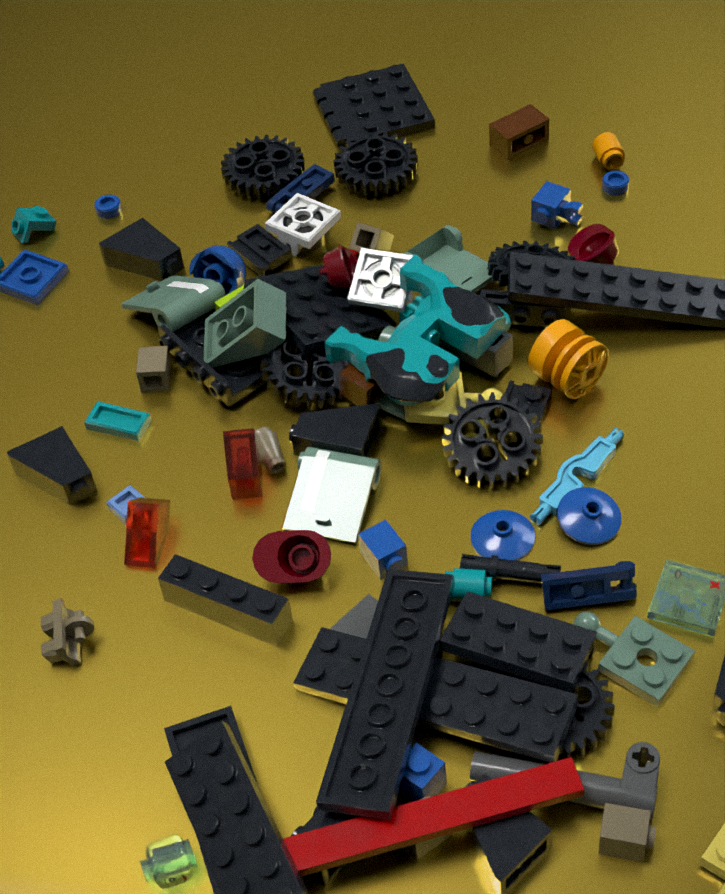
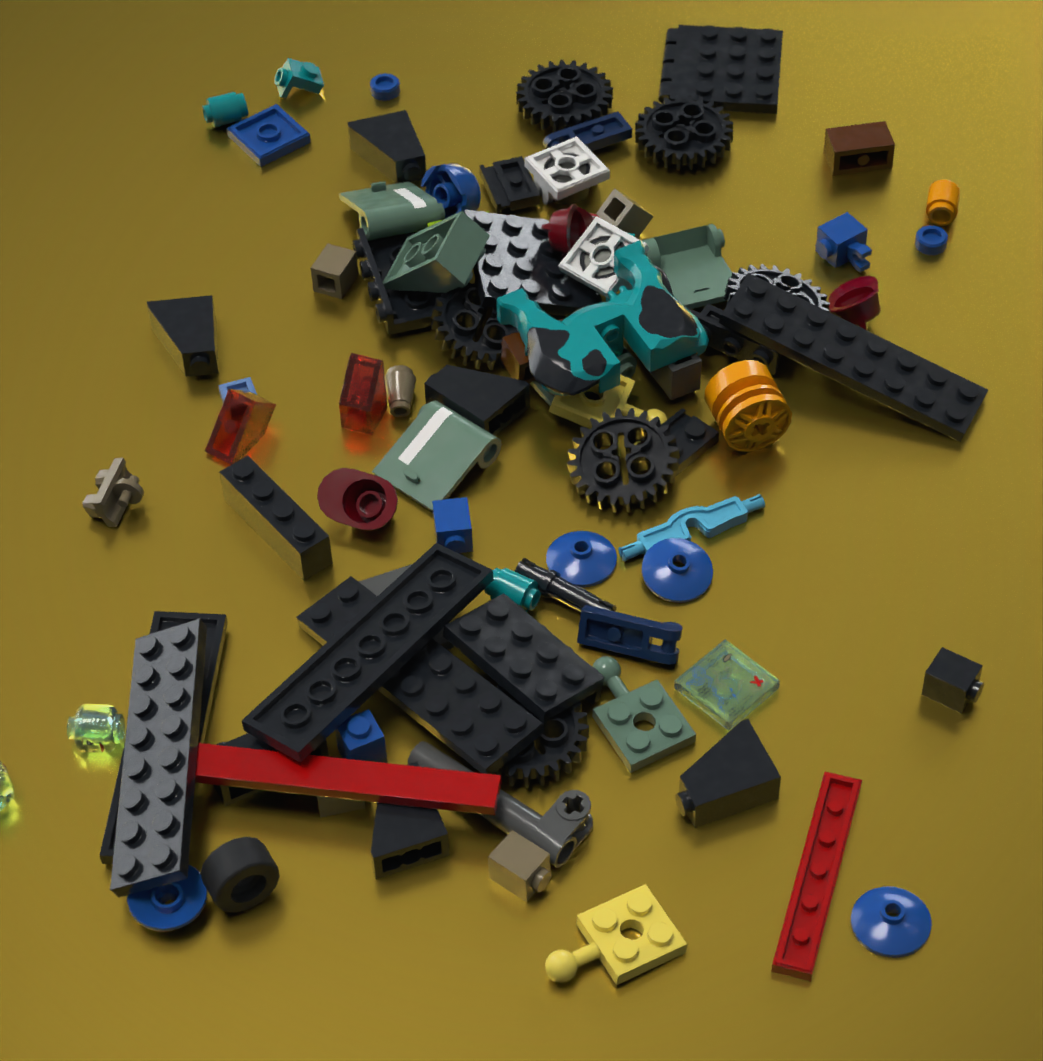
camera: 20 degrees right, 0 degrees up
teal tile [84,401,152,442] -> none

